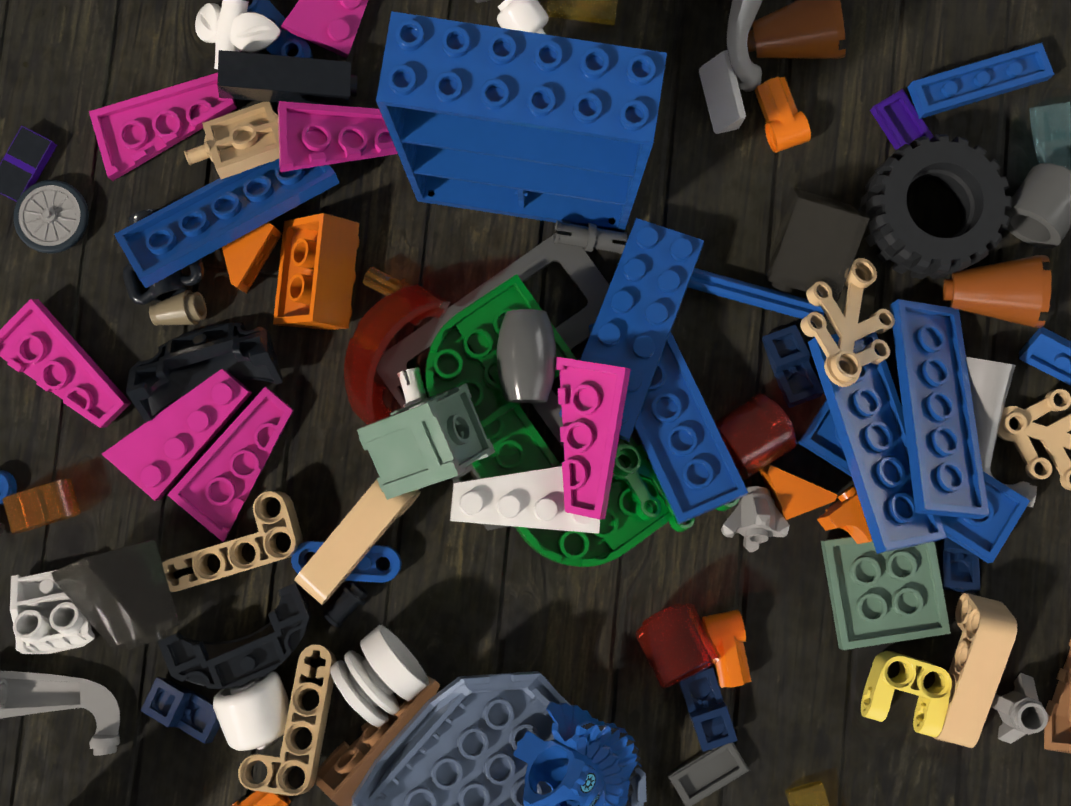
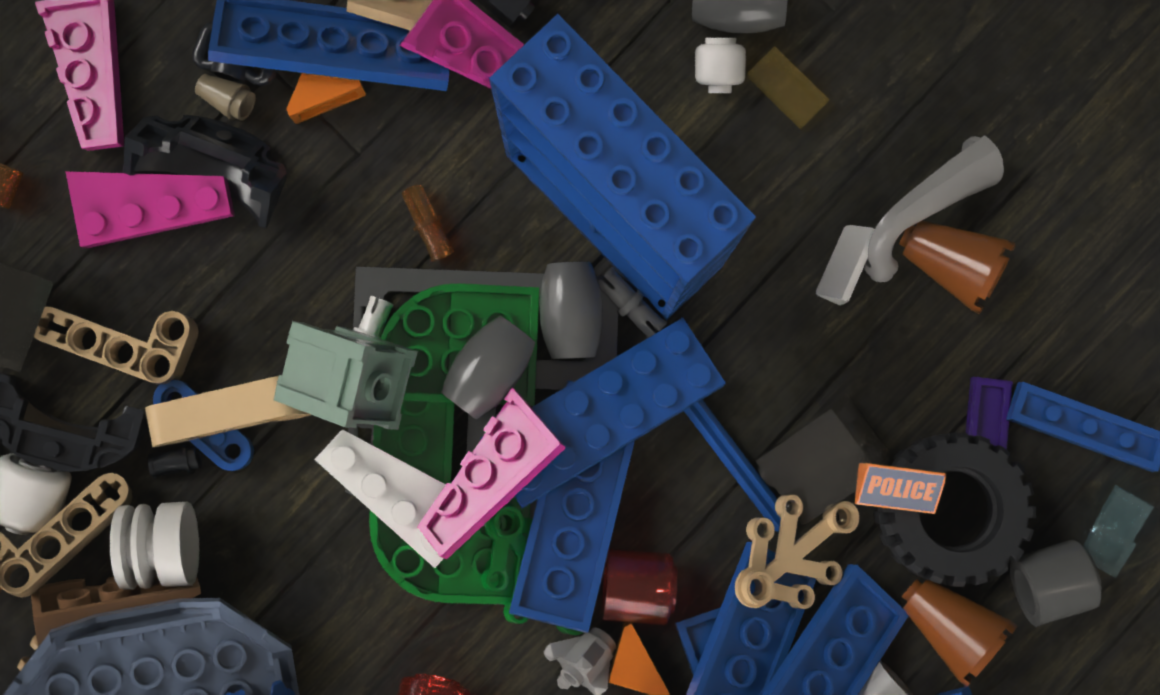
camera: 35 degrees right, 0 degrees up
dark pink wing [168,386,294,542] -> none
orange slope [273,213,360,330] -> none
clear red windscreen [344,285,450,425] -> none
orange piece [755,77,811,153] -> none
dark blue slope [762,325,824,408] -> none
none -> dark grey piece [539,262,603,359]
none -> slope [855,463,946,514]

